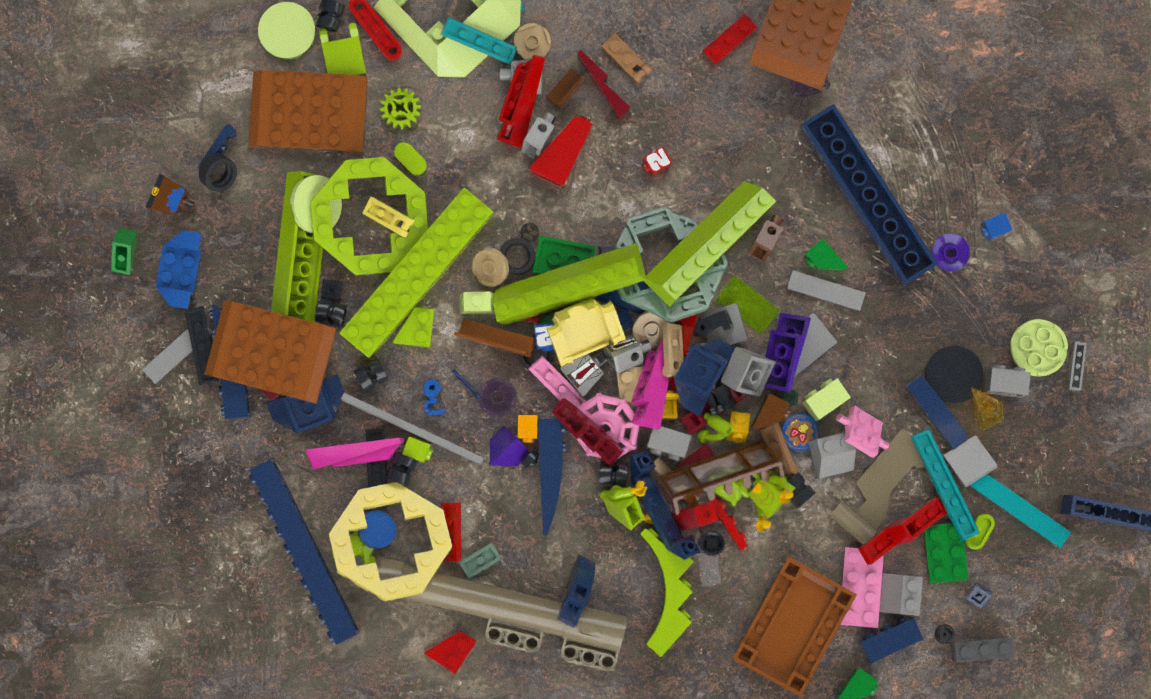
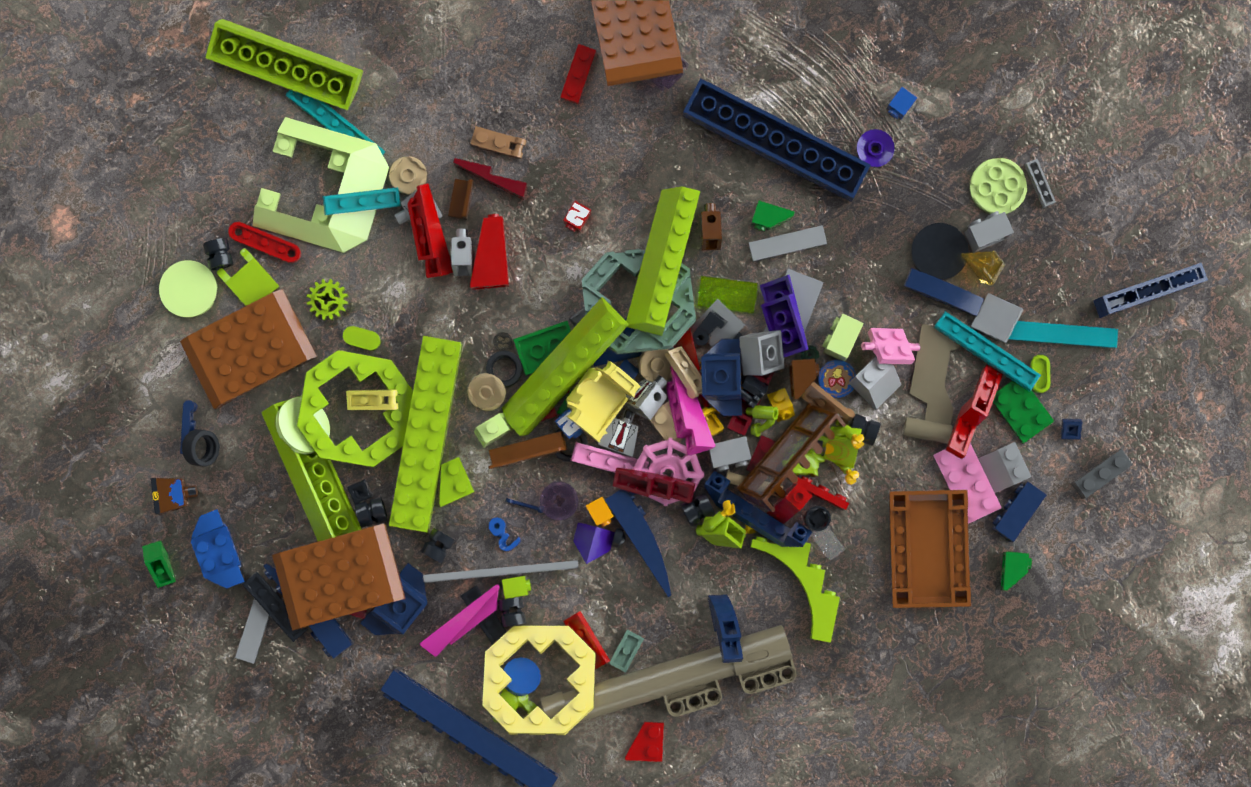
camera: 25 degrees left, 0 degrees up
black tile [934,624,955,644] -> none

